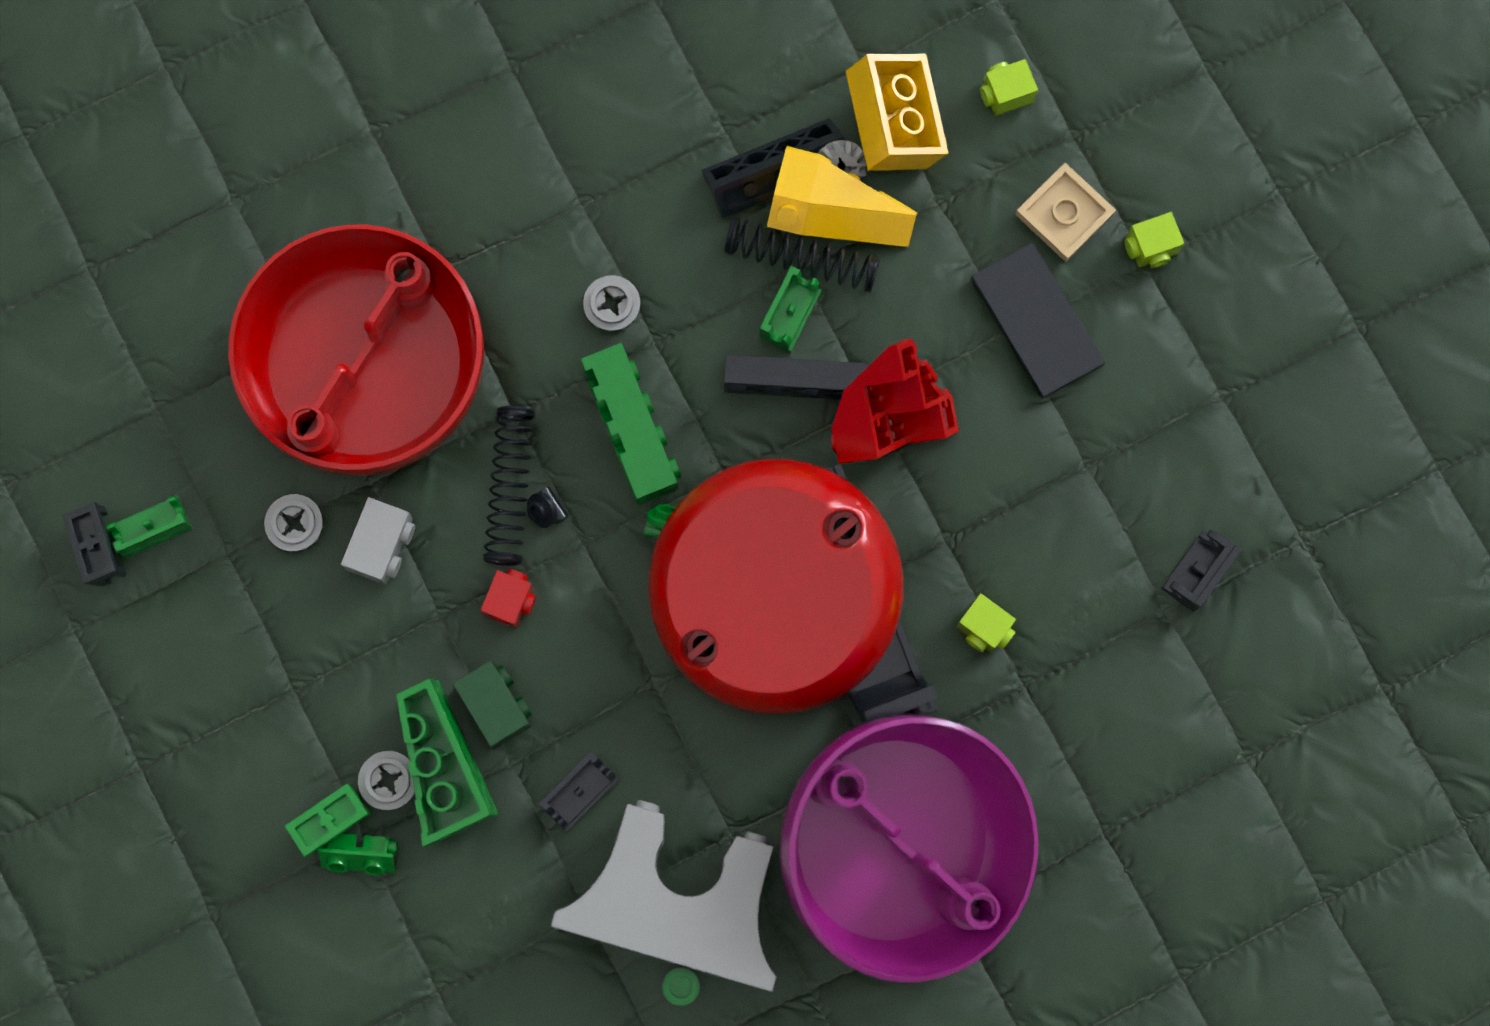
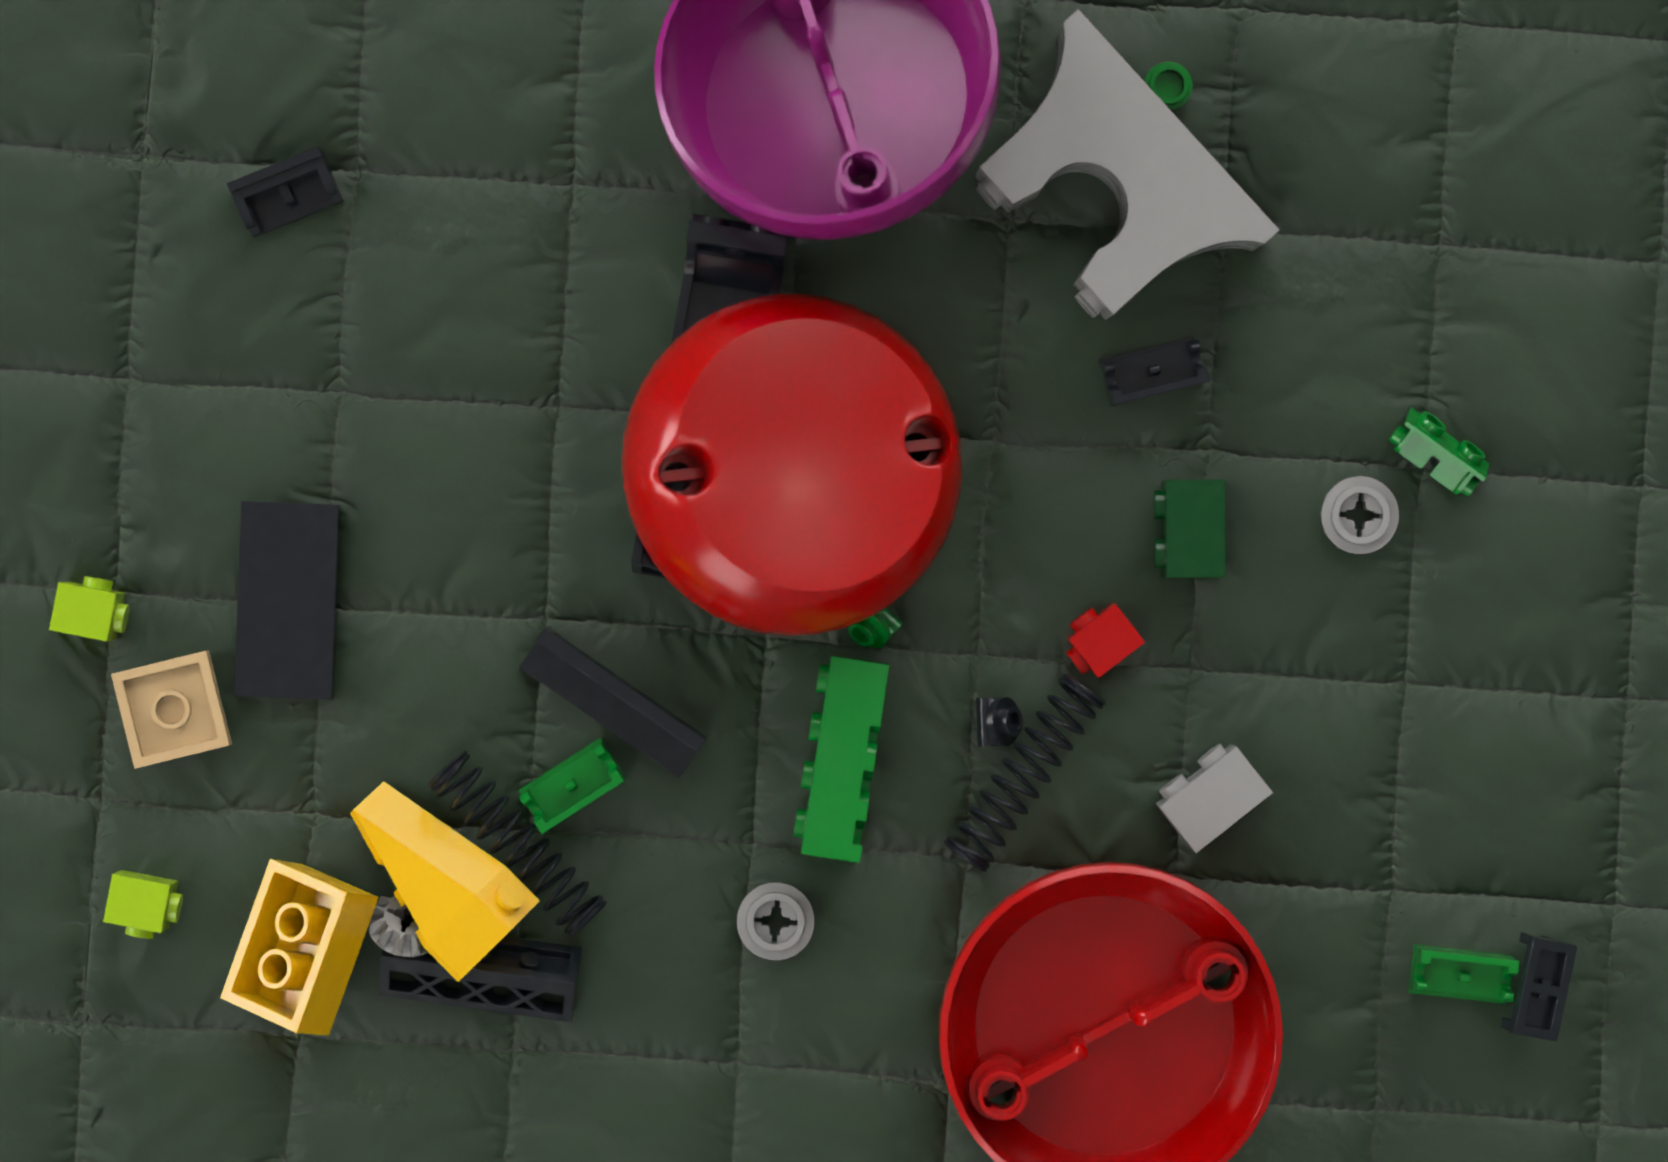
camera: 145 degrees left, 10 degrees up
light grey gear [264,494,324,552] -> none
green hinge [285,783,371,858] -> none
green wedge [396,678,499,847] -> none
red brick [831,338,959,464] -> none
lime brick [956,593,1016,653] -> none

